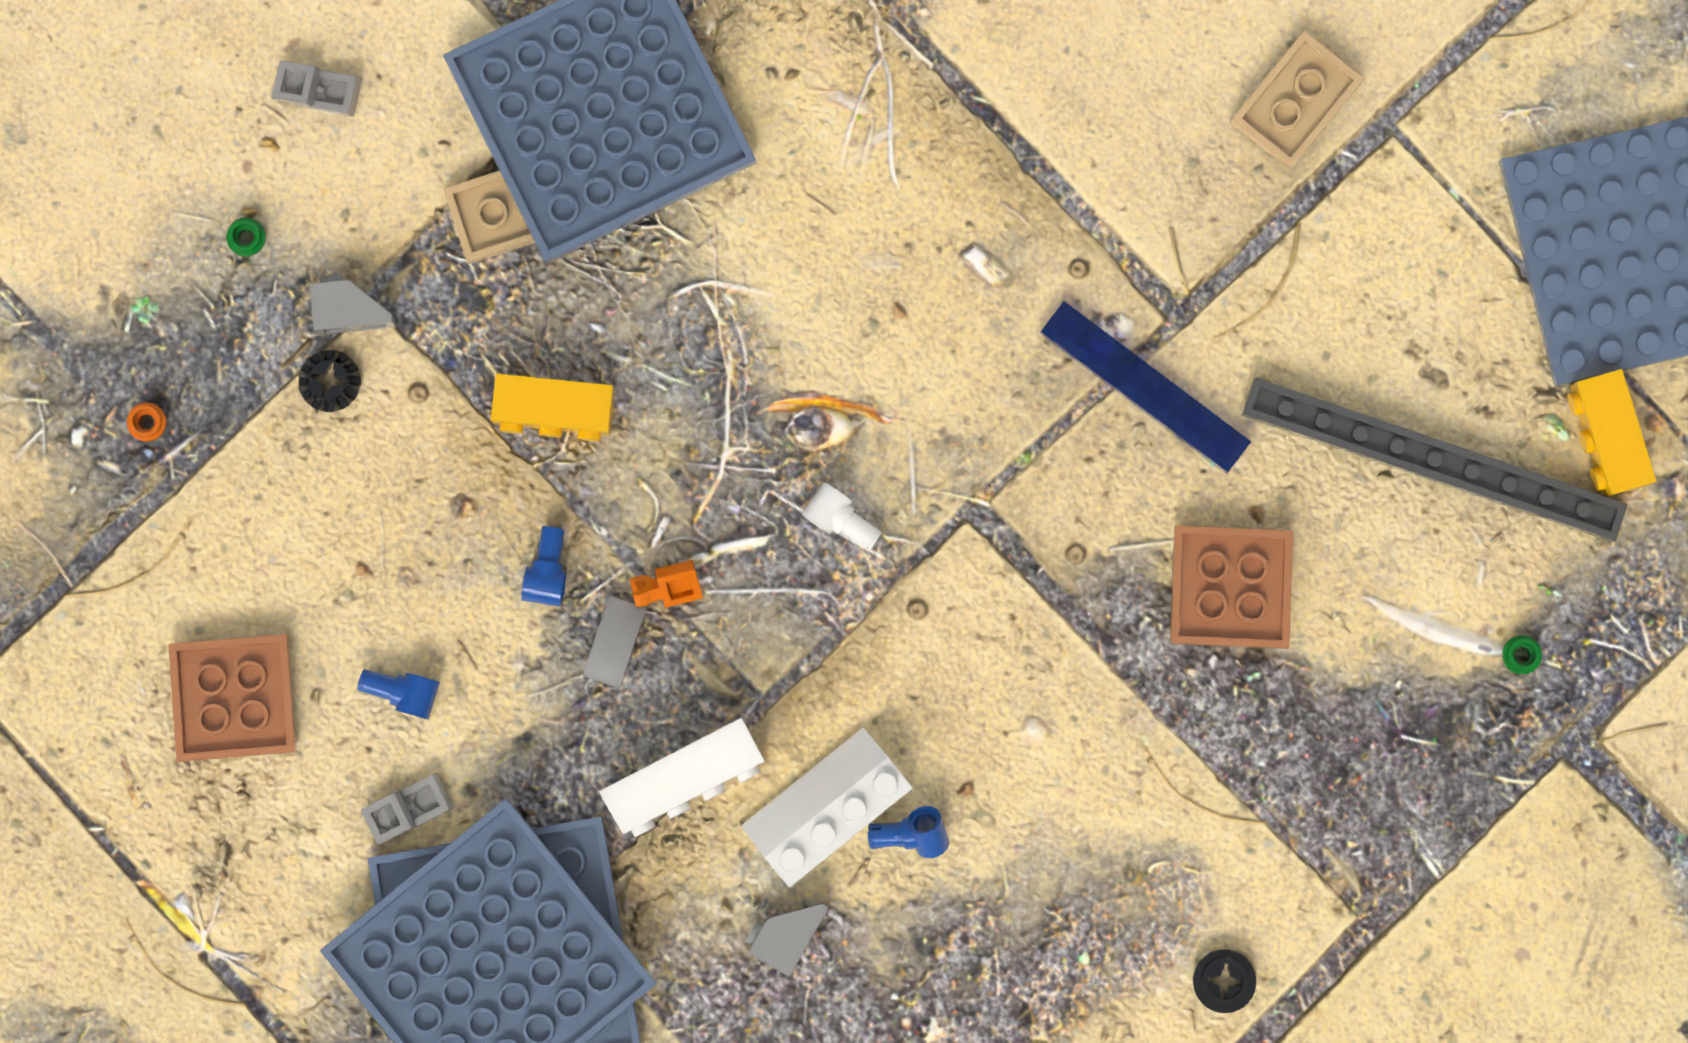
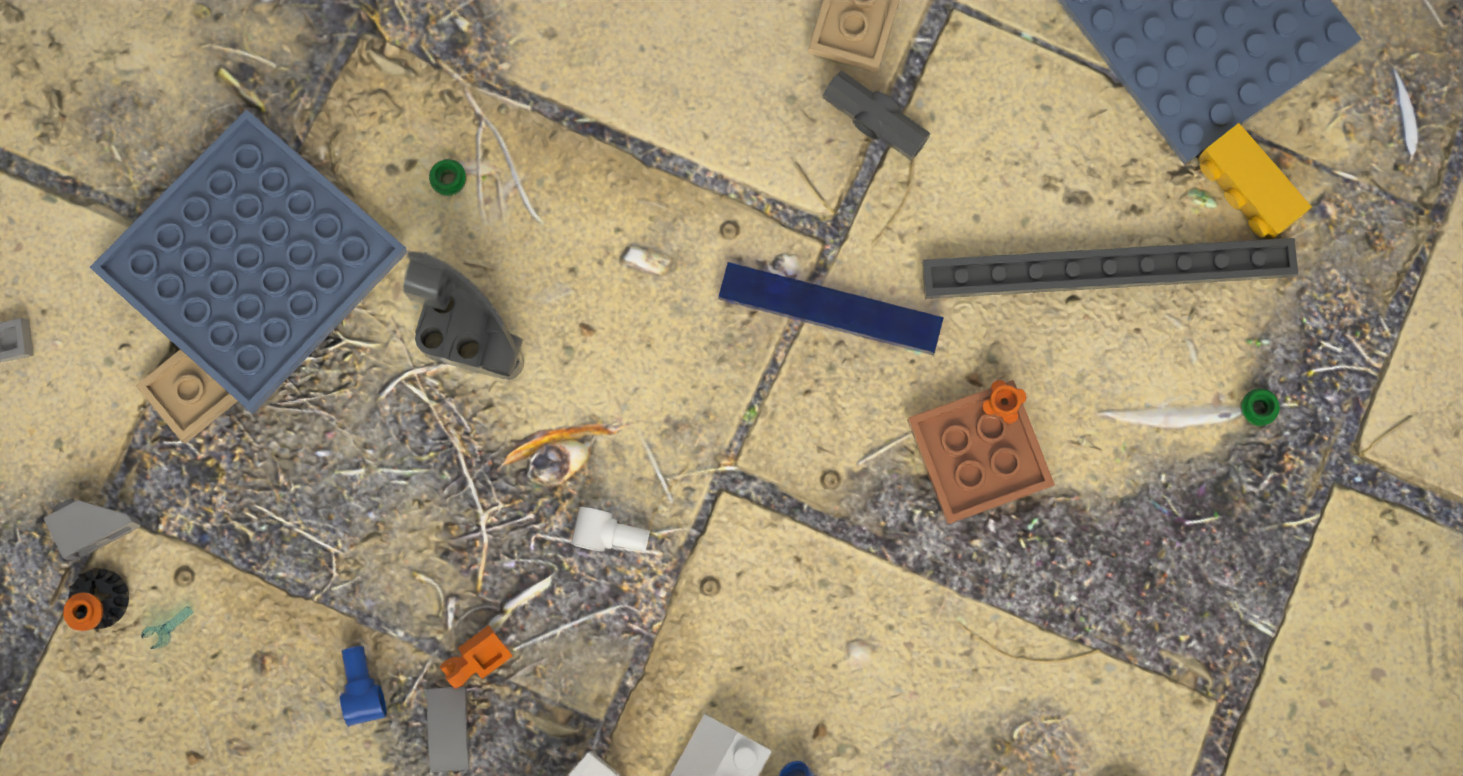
camera: 20 degrees left, 5 degrees down
yellow brick [491,374,615,442] -> none
none -> orange plate [63,593,103,631]
none -> clear light blue hand [141,606,194,649]
none -> dark grey panel [403,251,524,380]
none -> green plate [429,159,467,196]
none -> dark grey piece [823,70,930,161]
none -> orange plate [983,380,1027,424]

